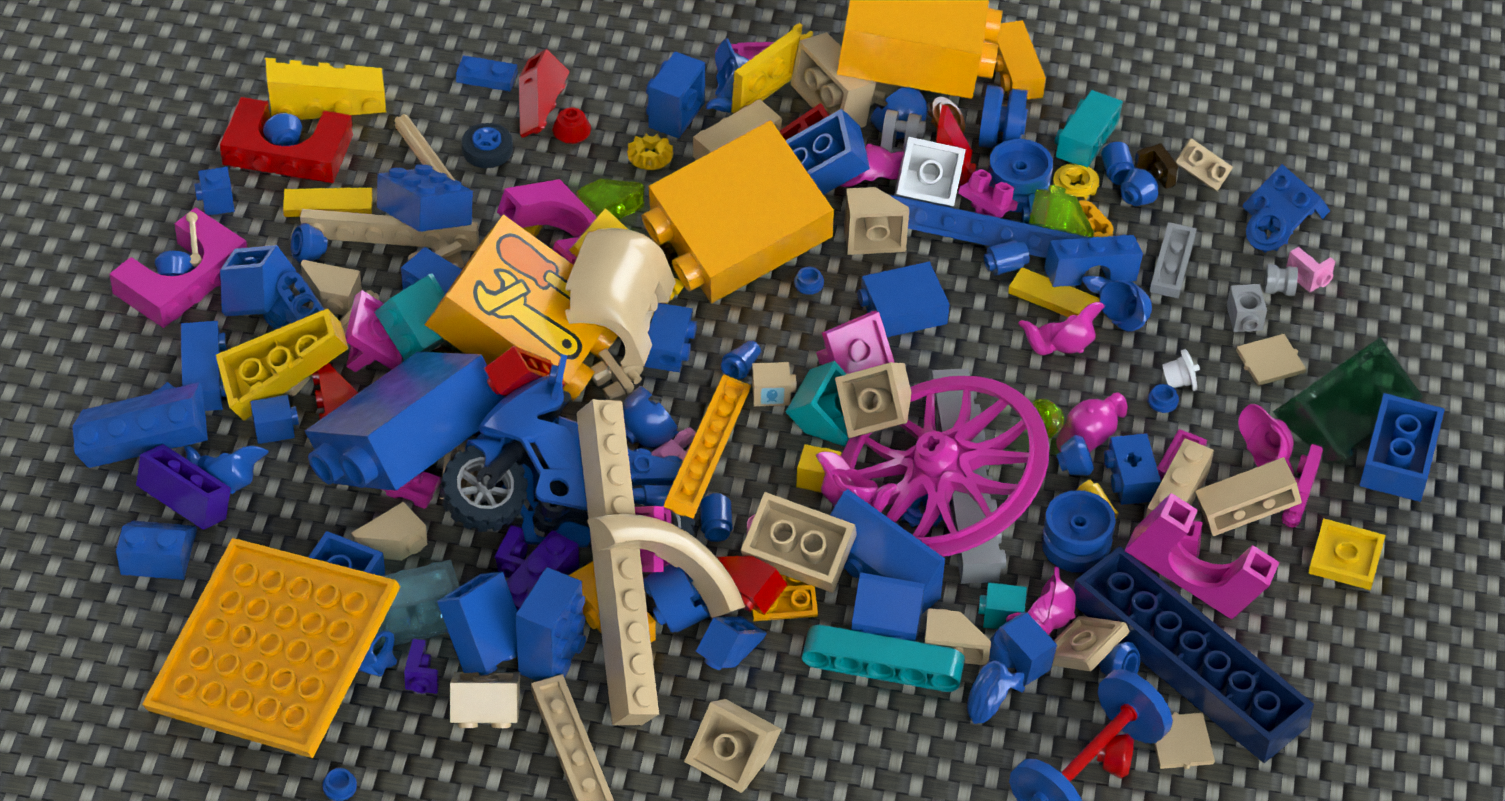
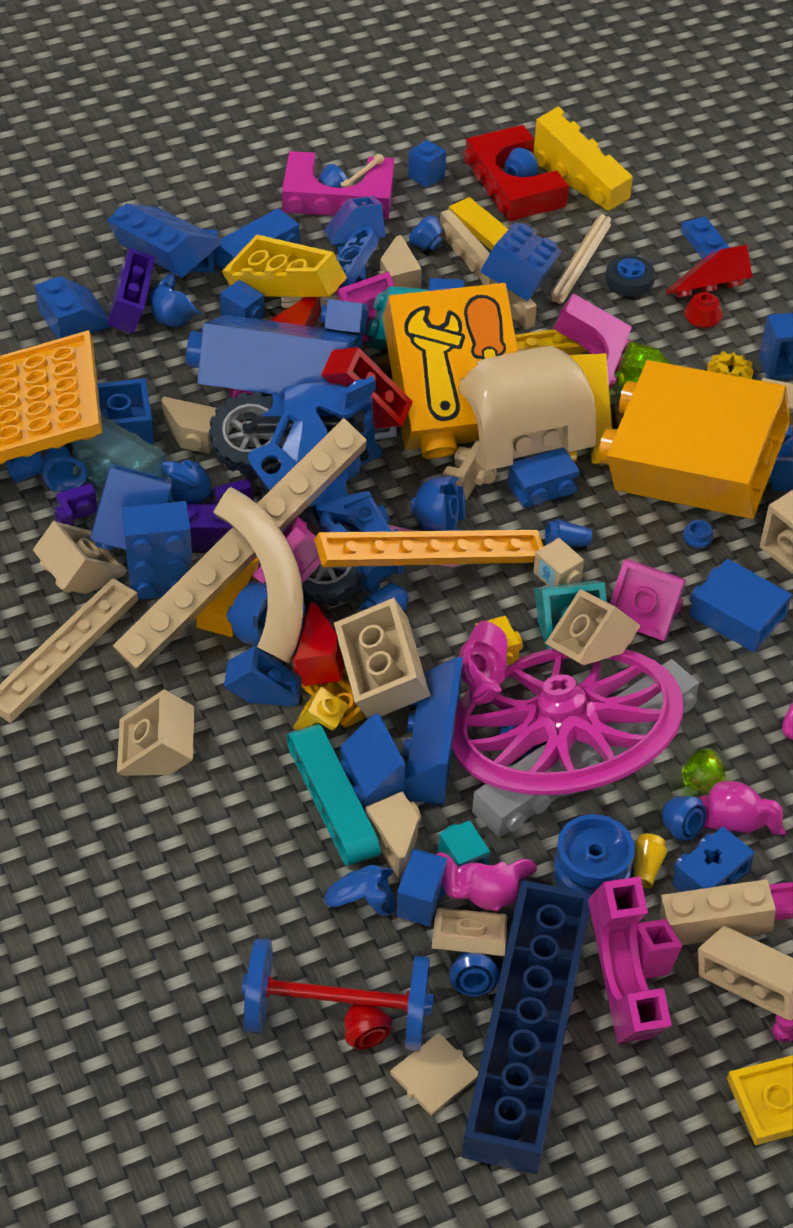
camera: 55 degrees right, 0 degrees up
none -> blue hair [162,460,212,504]
none -> yellow bracket [293,687,348,731]
none -> brick [321,299,369,334]

